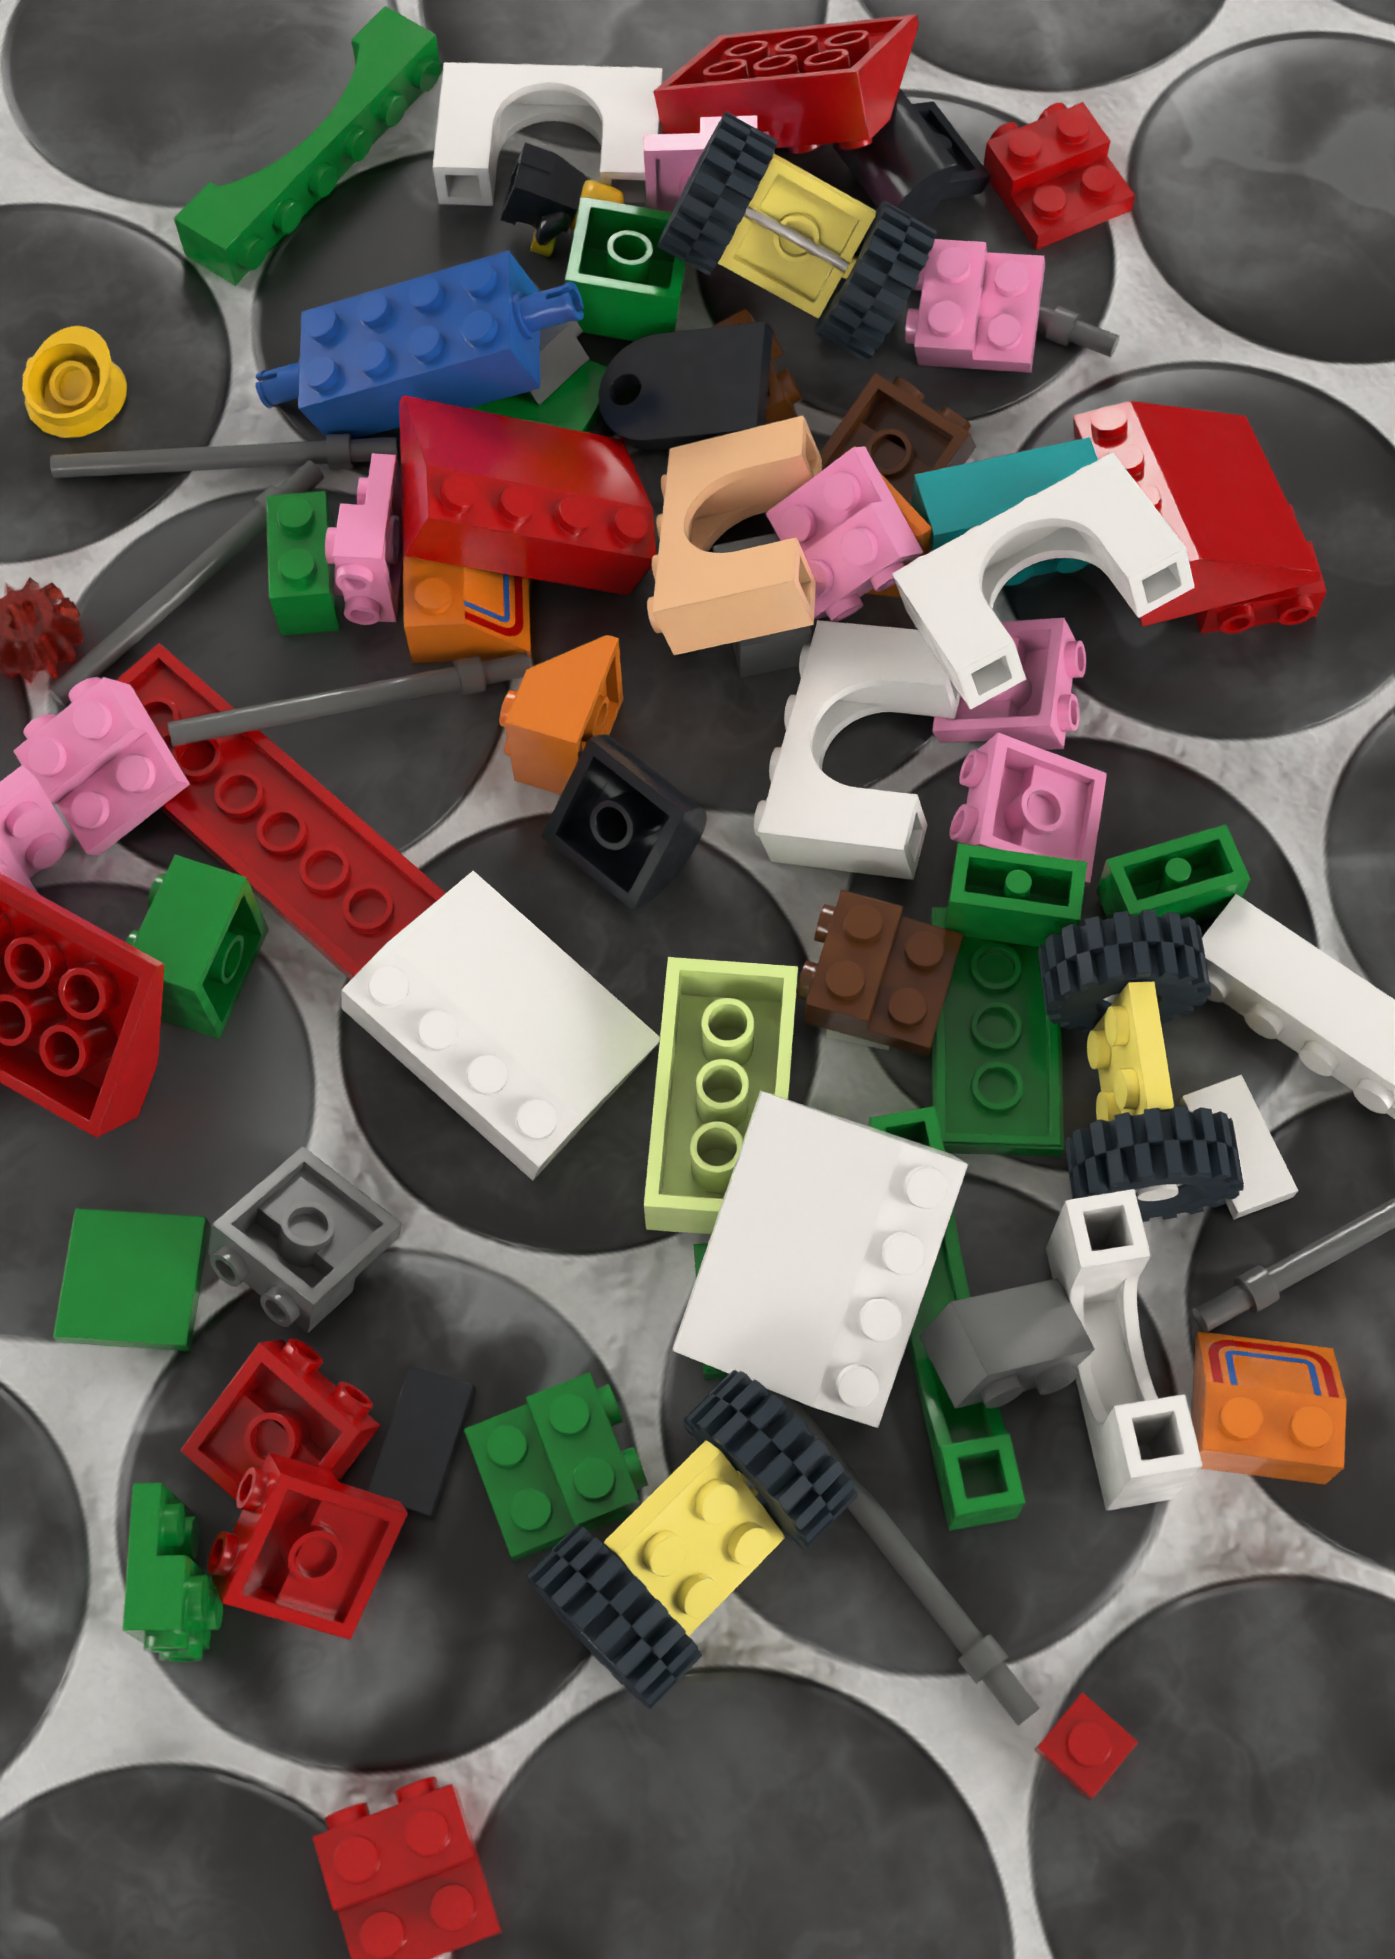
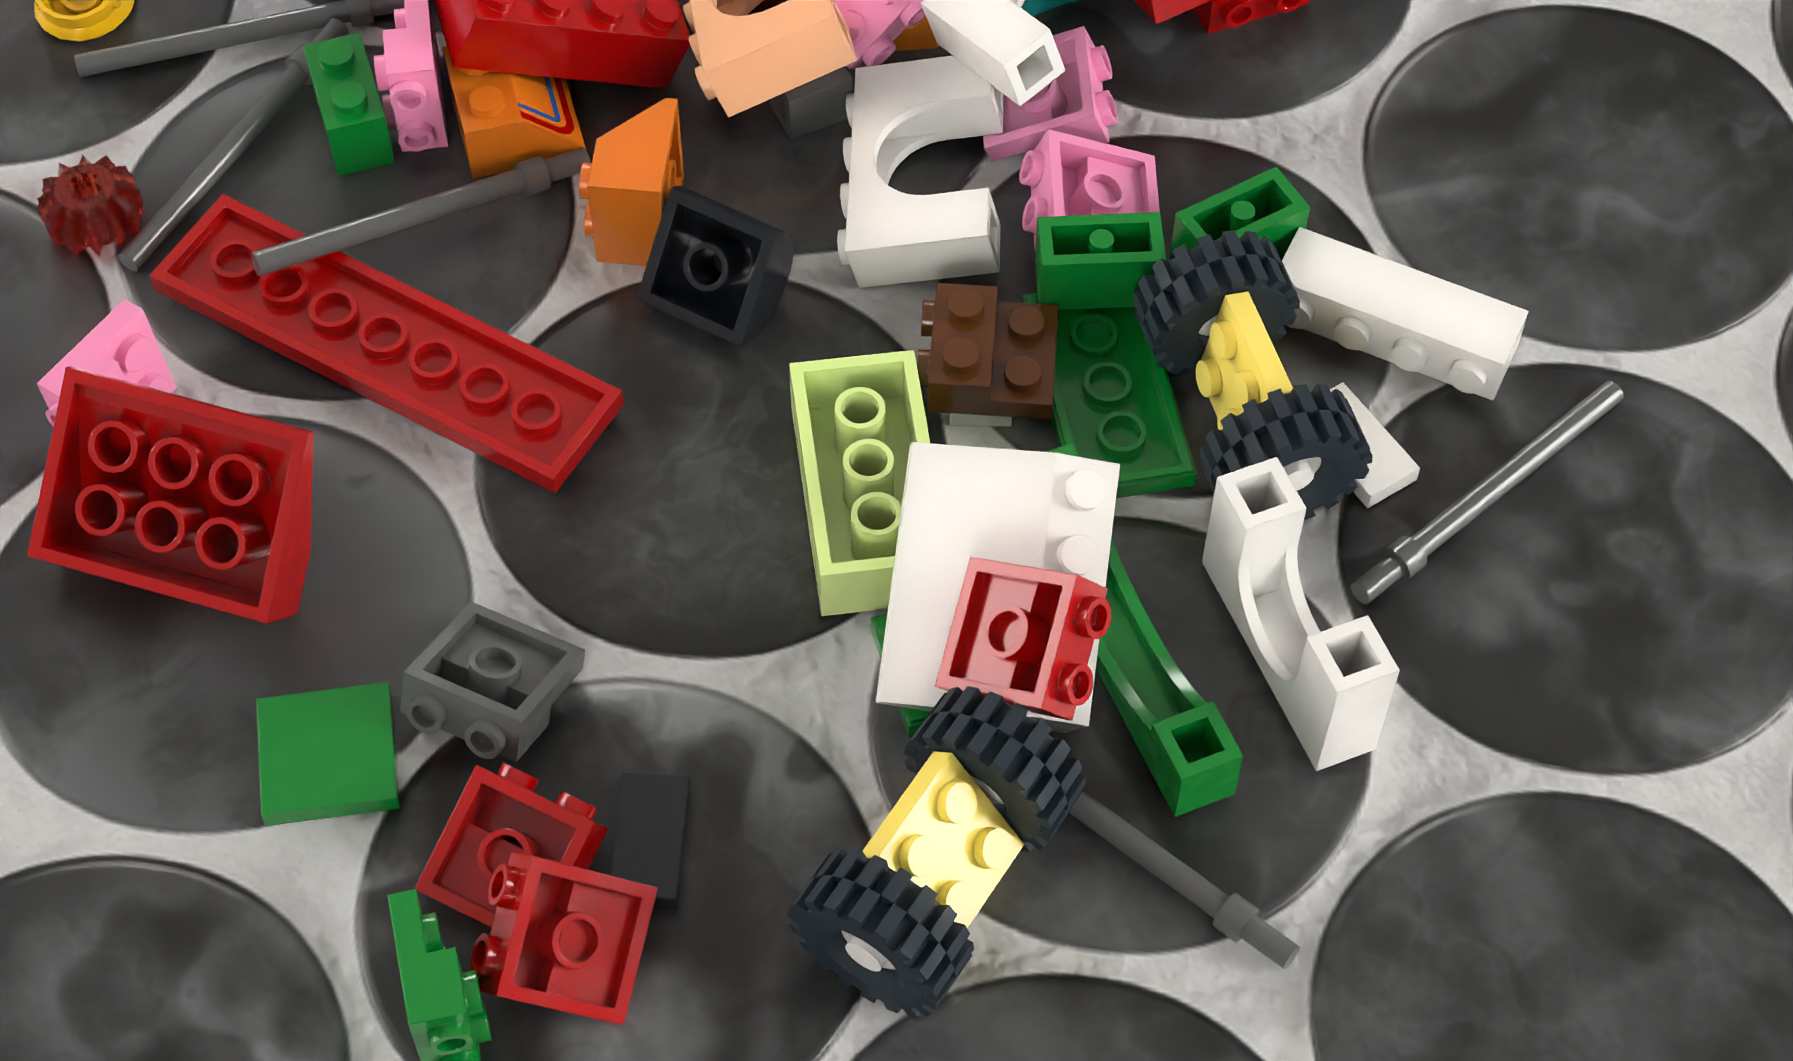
camera: 15 degrees left, 10 degrees down
bright pink plate [13,677,190,856] -> none
green brick [125,854,269,1040] -> none
white slope [341,871,660,1181] -> none
green plate [464,1372,648,1562] -> none
dark grey brick [919,1278,1095,1409] -> none
red plate [1034,1692,1138,1800] -> none
orange slope [1191,1331,1346,1485] -> none
none -> plate [934,557,1111,721]

